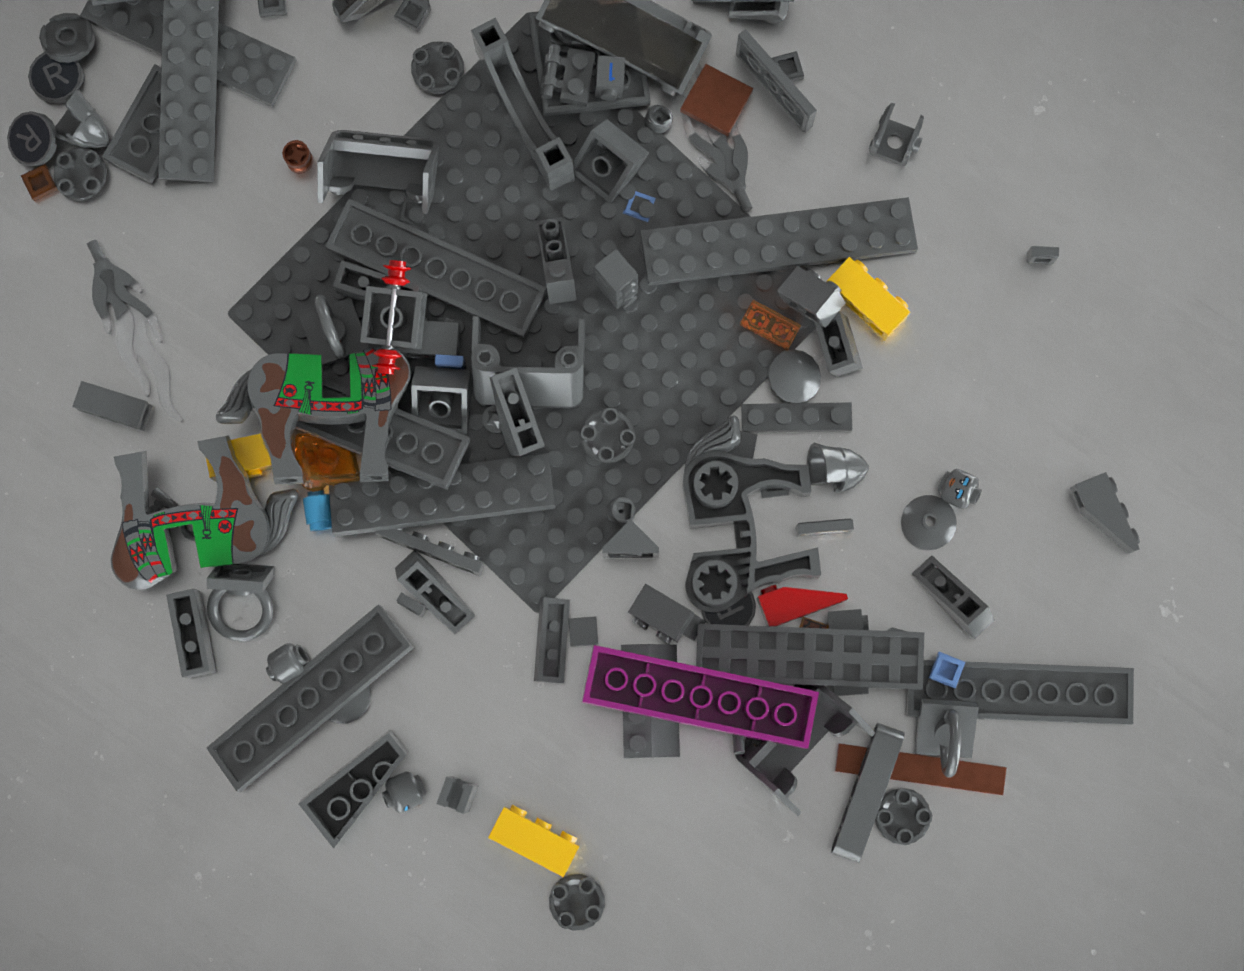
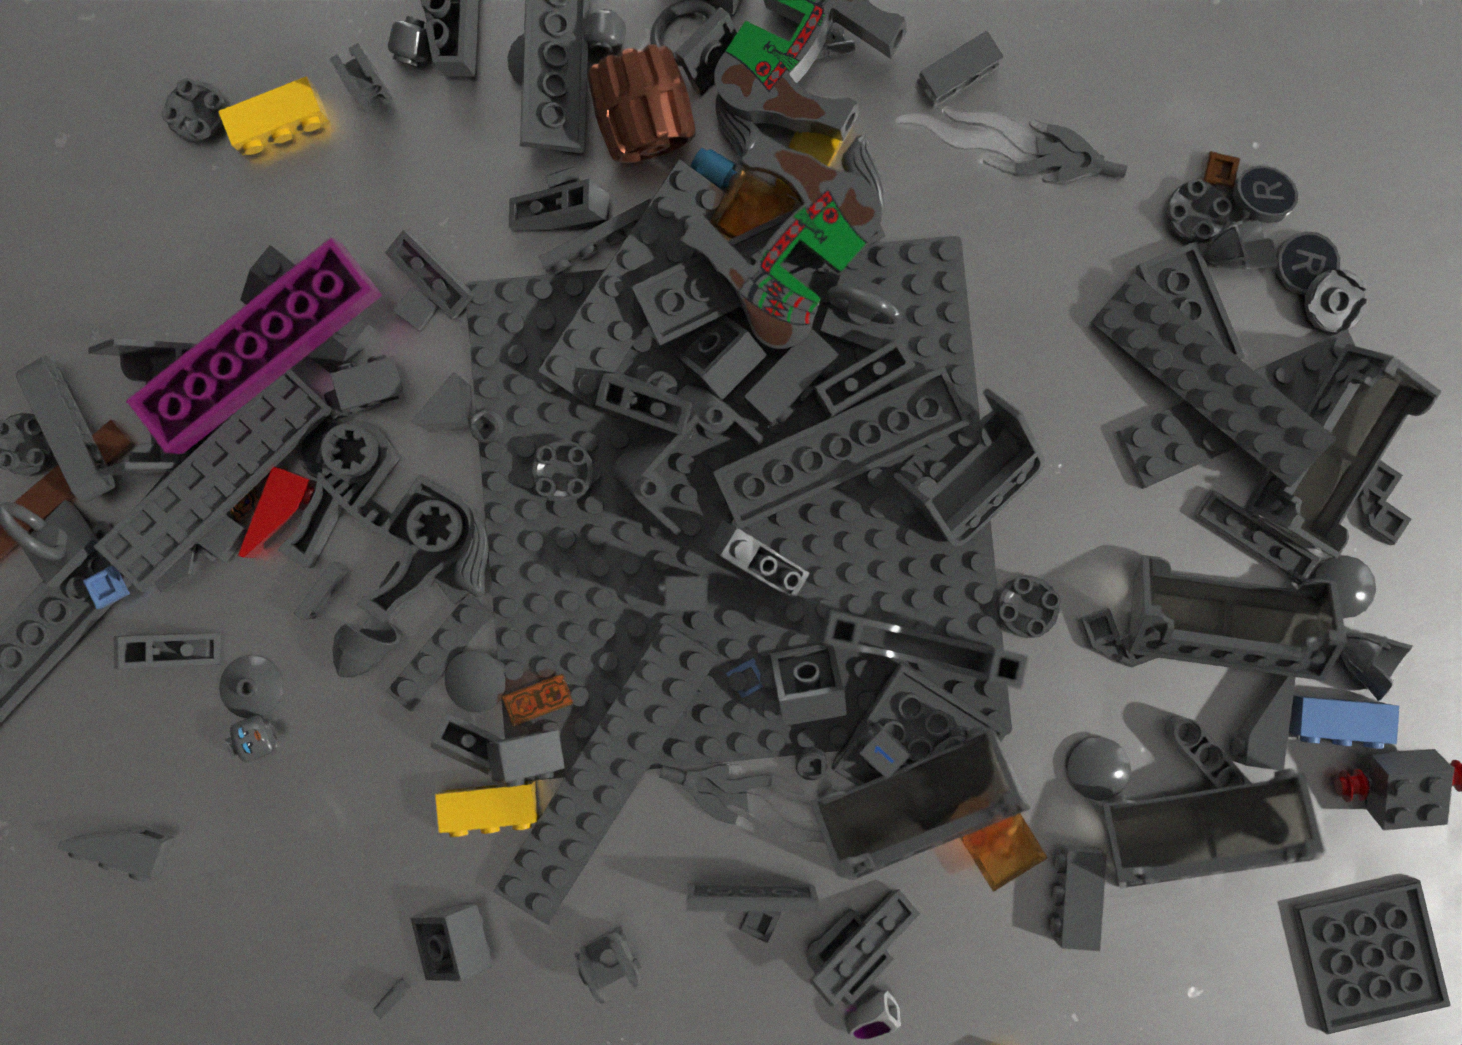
camera: 125 degrees right, 5 degrees up
copper wheel [282,140,313,174] -> none
dark grey brick [360,260,427,375] -> none
medium blue tile [435,355,466,369] -> none
dark grey plate [540,44,595,107] -> none
copper tile [680,64,753,136] -> none
none -> dark grey slope [410,904,492,981]
none -> copper wheel [587,44,696,163]

